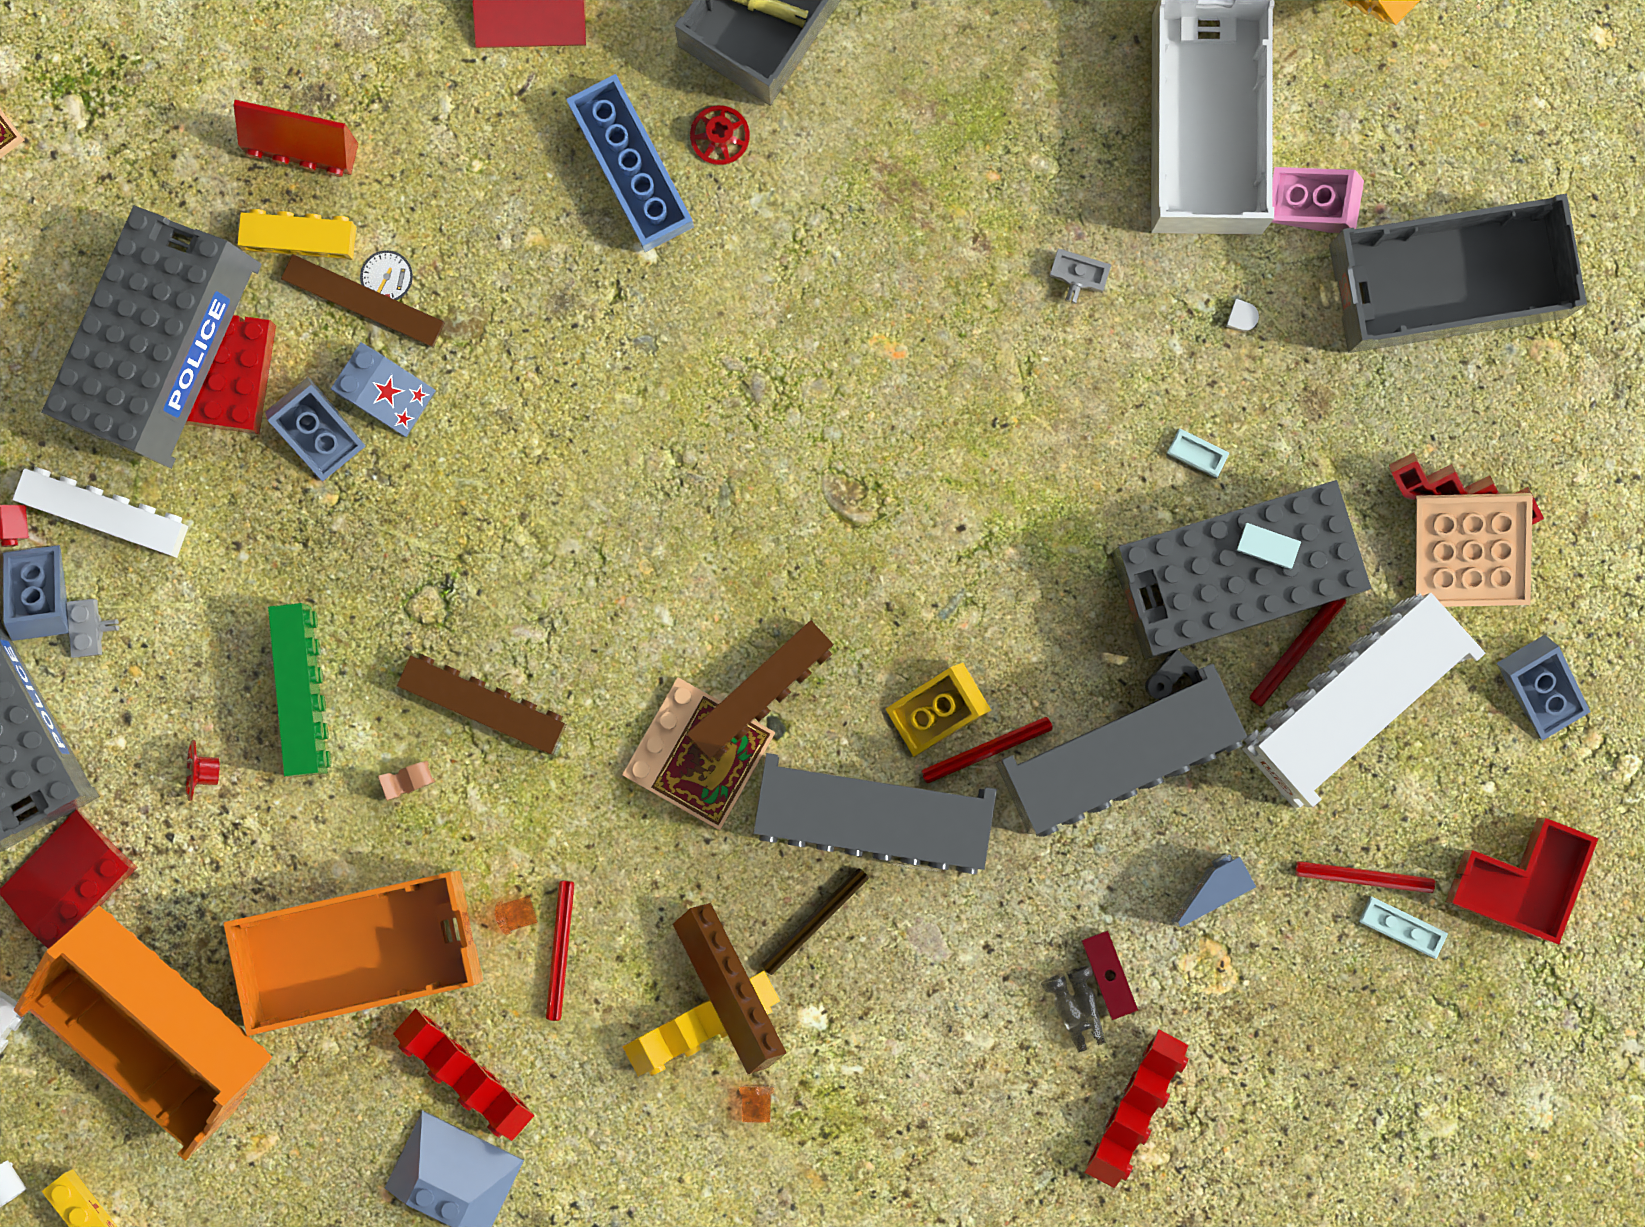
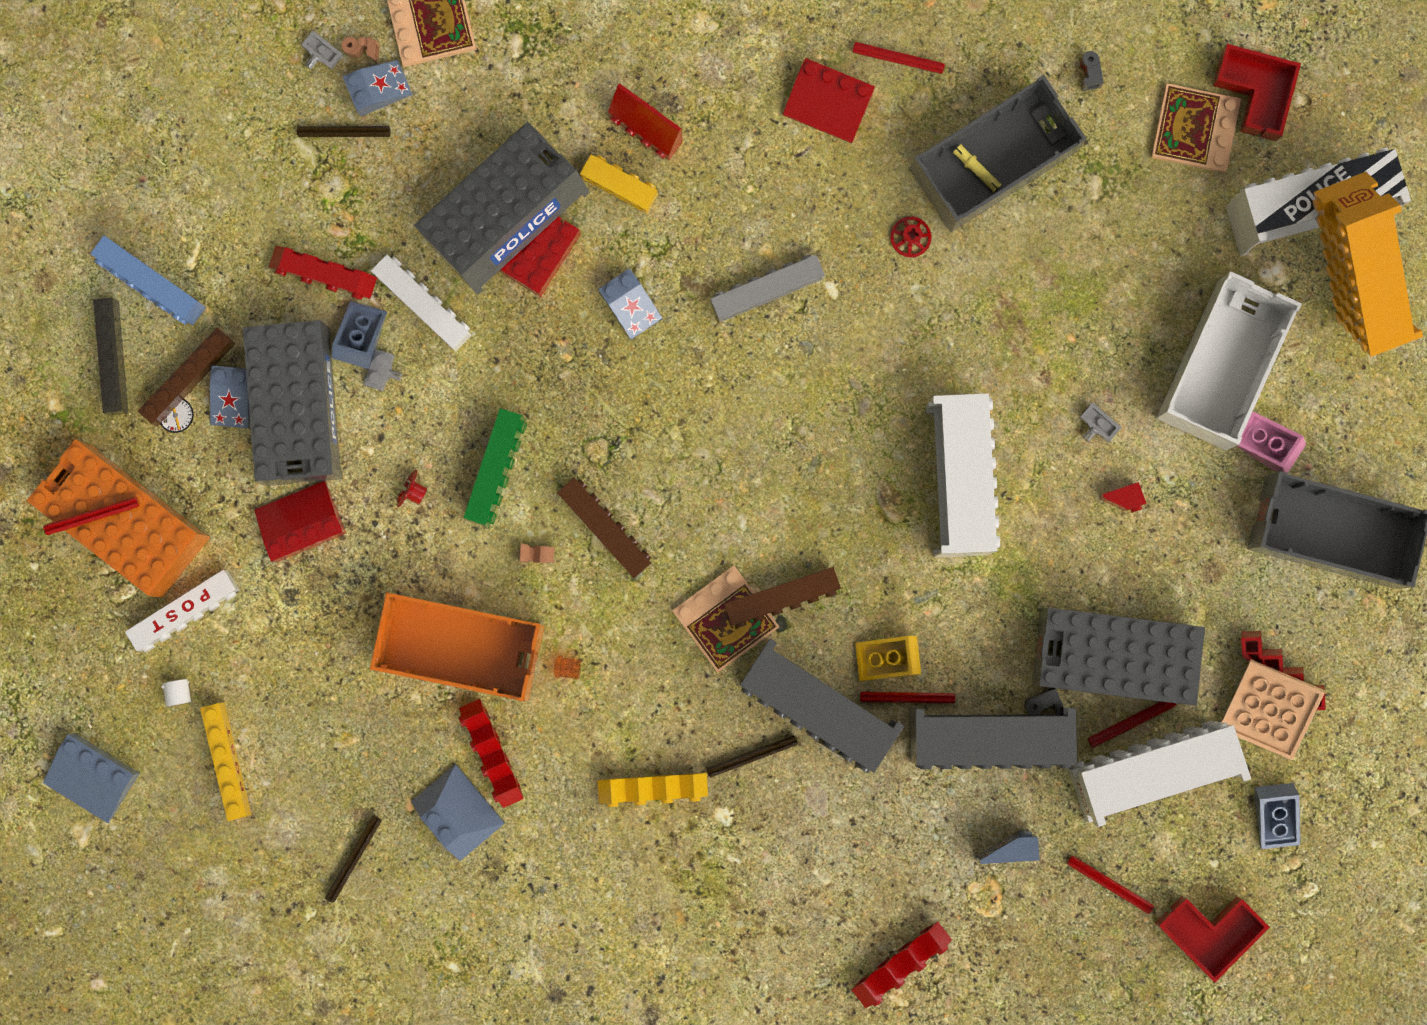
camera: 30 degrees right, 0 degrees up
orange piece [14,906,272,1161] -> none
sand blue slope [265,377,365,482] -> none
reddish brown tile [281,254,445,348] -> none
clear sticker [360,250,413,300] -> none
red axle [546,880,575,1021] -> none
medium blue brick [566,74,694,252] -> none
reddish brown brick [672,903,787,1075] -> none
clear orange tile [739,1084,774,1123] -> none
clear smoke piece [1041,965,1106,1053] -> none
dark red tile [1081,930,1139,1020] -> none
light aqua tile [1166,428,1229,479] -> none
white tile [1226,299,1259,332] -> none
light aqua tile [1236,523,1301,570] -> none
light aqua tile [1358,896,1448,959] -> none
none -> light grey brick [711,254,825,323]
none -> white piece [926,393,1000,558]
none -> red slope [1099,482,1147,513]

